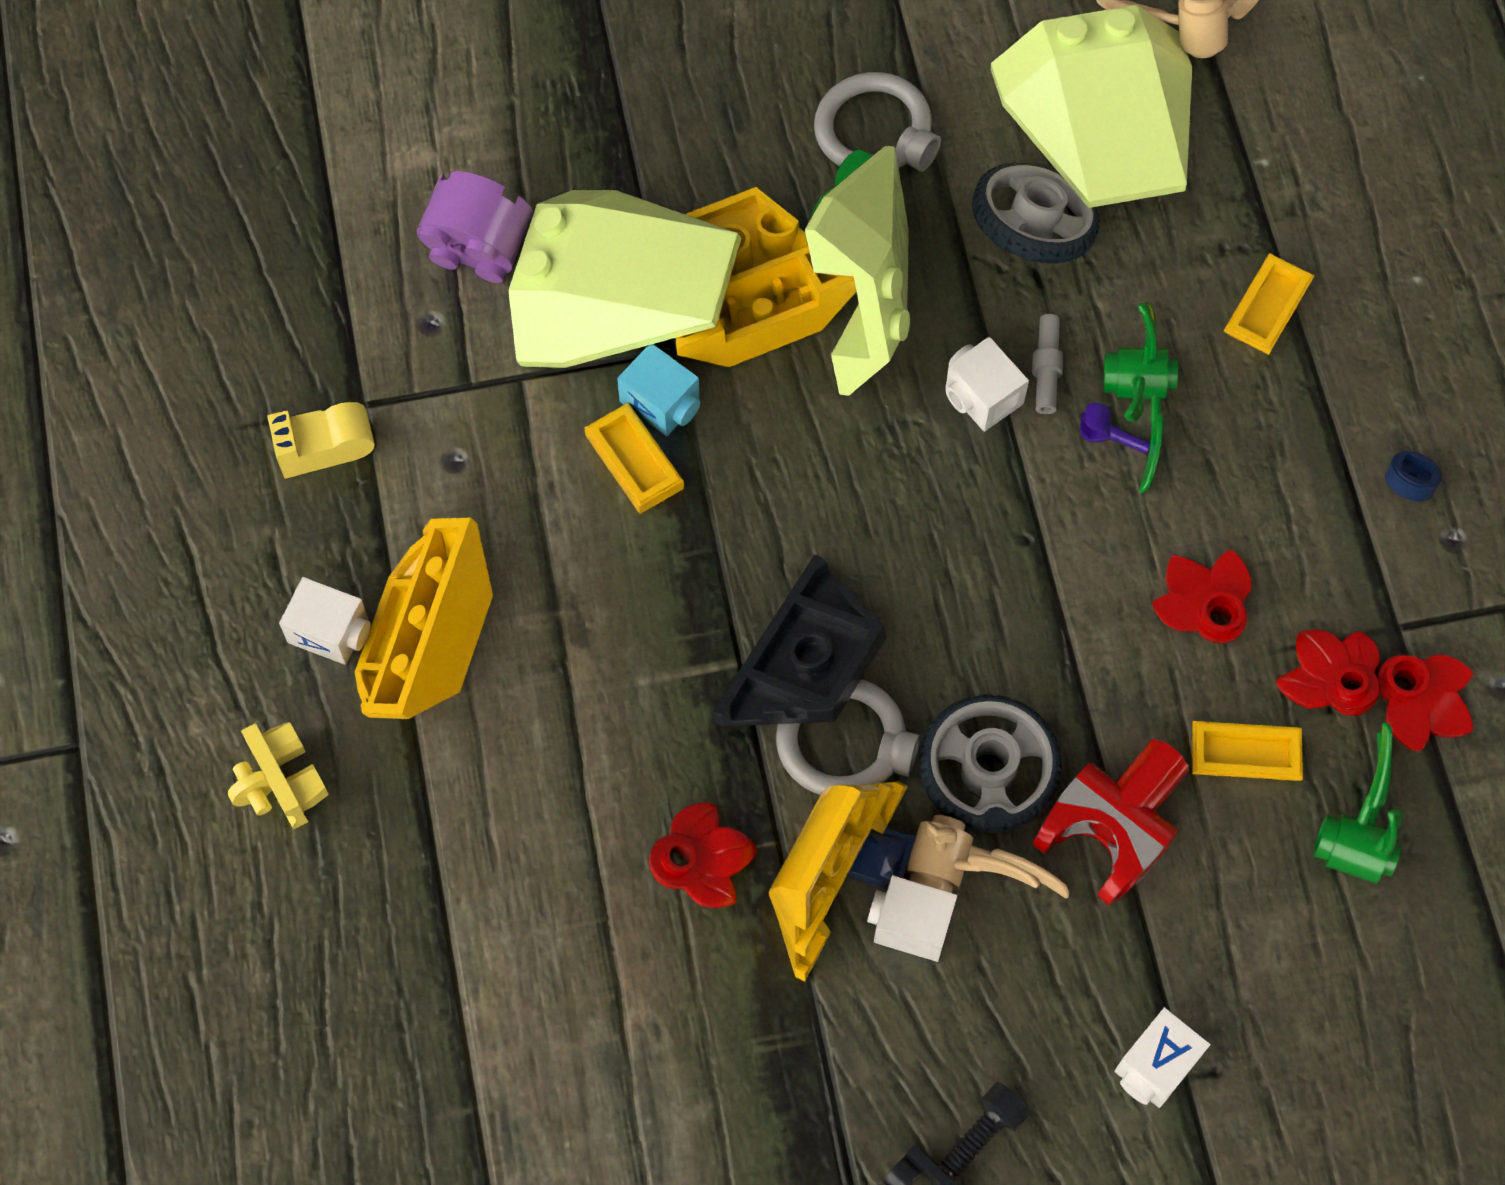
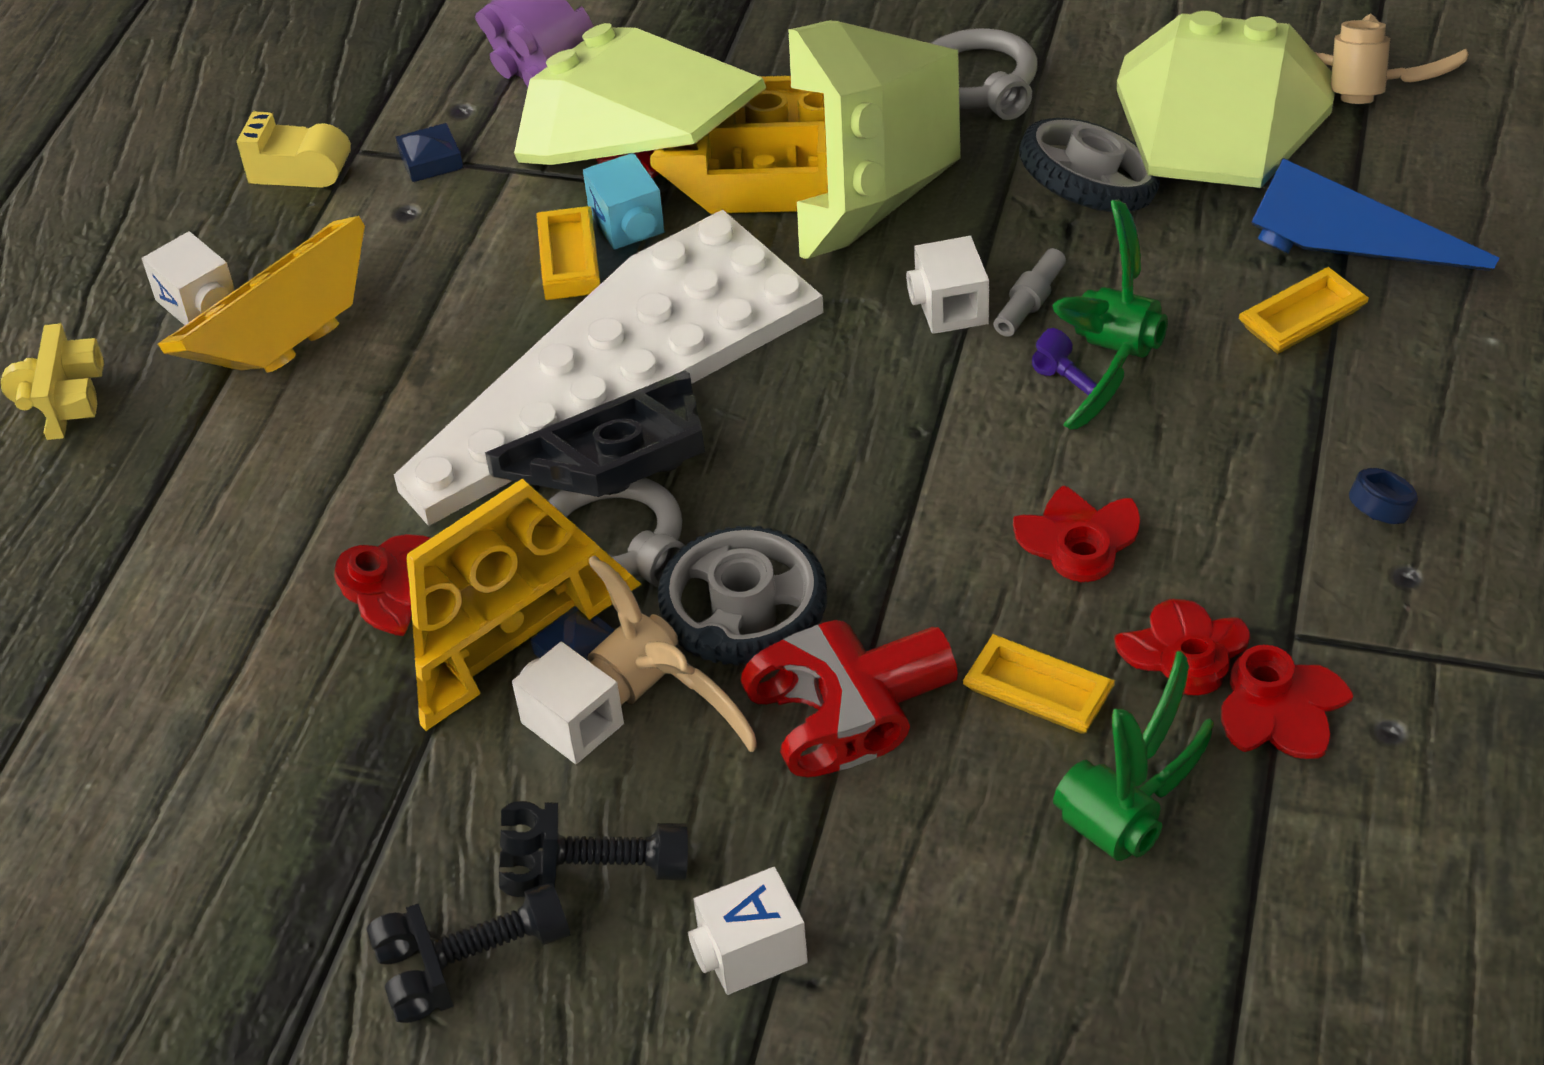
camera: 30 degrees right, 20 degrees down
none -> white wing [394,209,823,526]
none -> dark blue tile [395,123,463,182]
none -> black bar [499,801,688,897]
none -> blue wedge [1251,158,1500,271]

